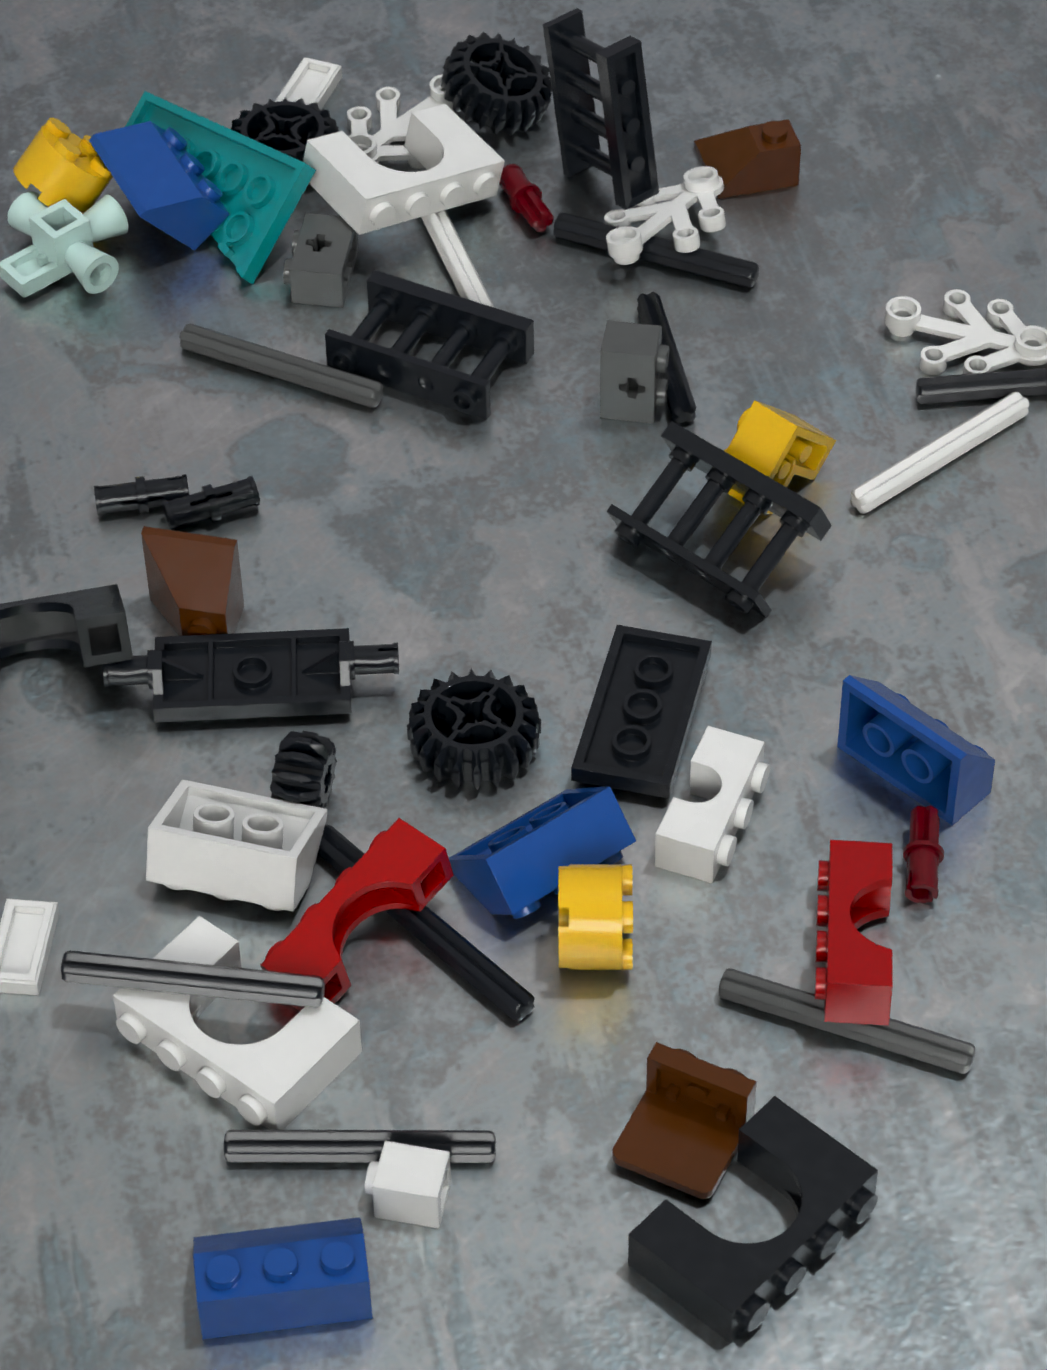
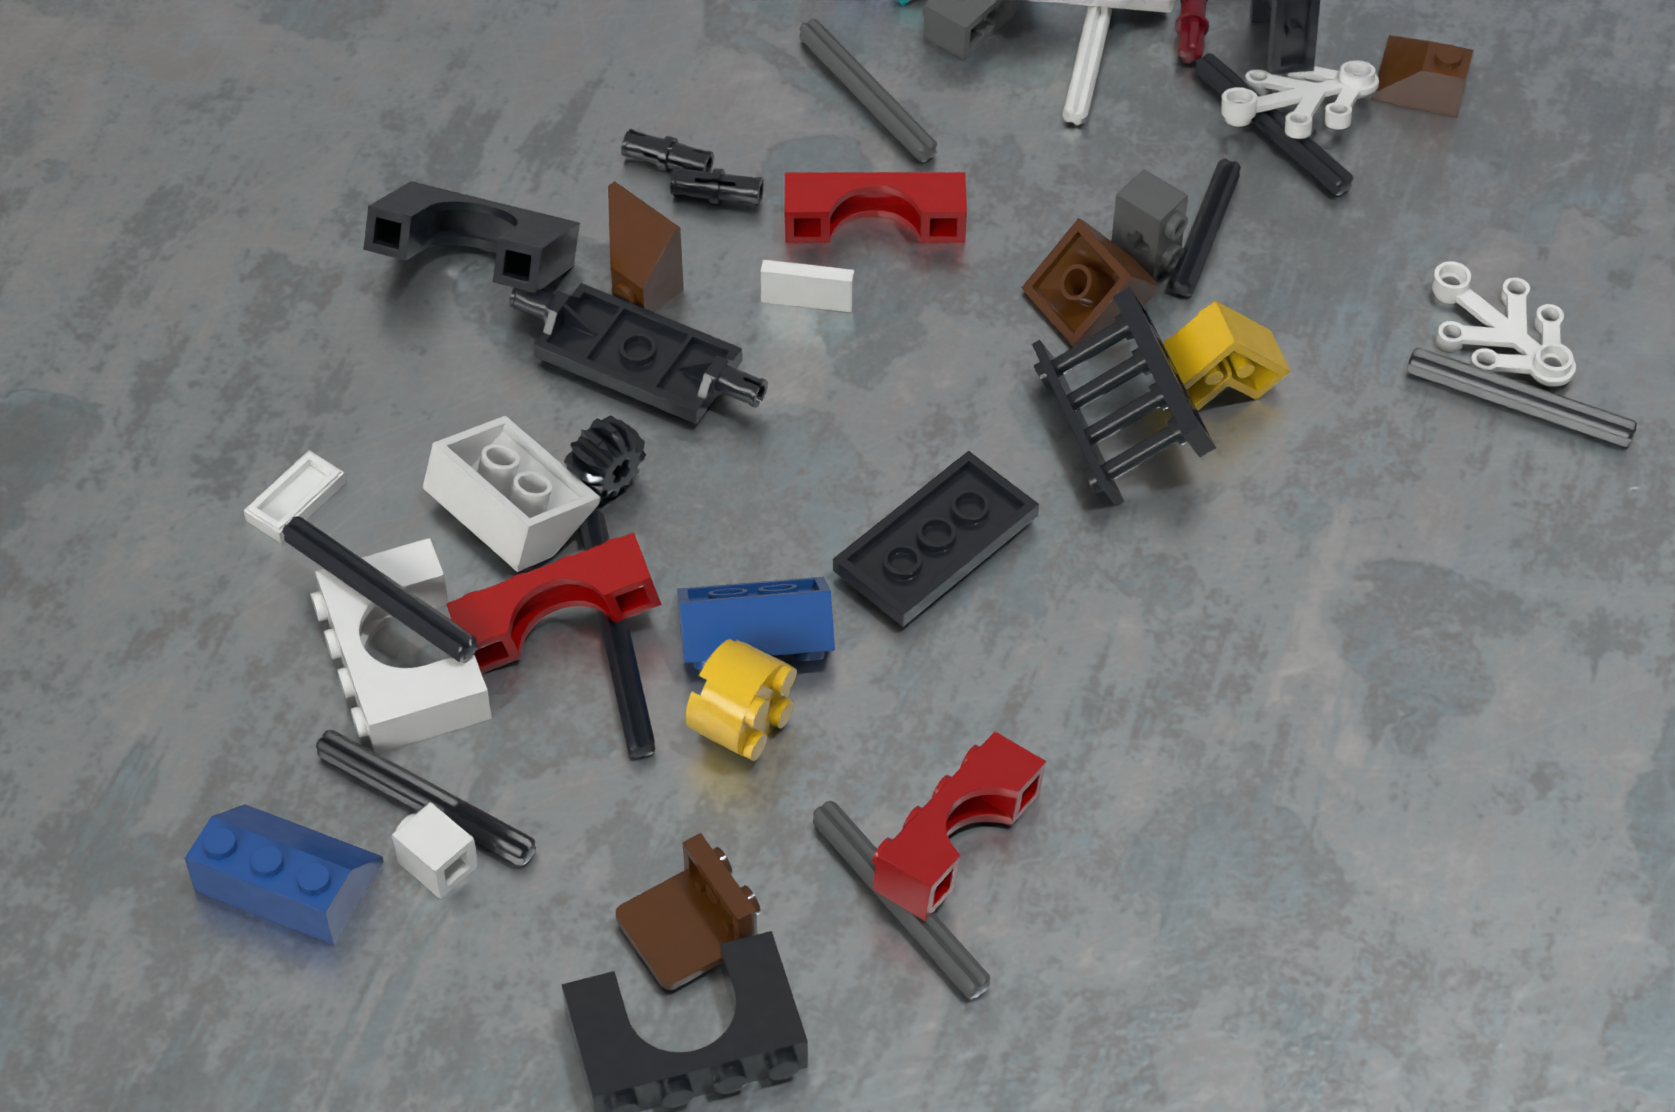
camera: 30 degrees right, 5 degrees up
black fence [325,270,534,420] -> none
black gear [407,668,541,790] -> none
white arch [655,726,770,884] -> none
blue slope [837,675,995,826] -> none
white axle [850,392,1030,513] -> none
dark red axle [903,805,944,904] -> none
none -> white tile [760,260,854,313]
none -> red arch [784,172,967,243]
none -> reddish brown slope [1021,218,1161,347]

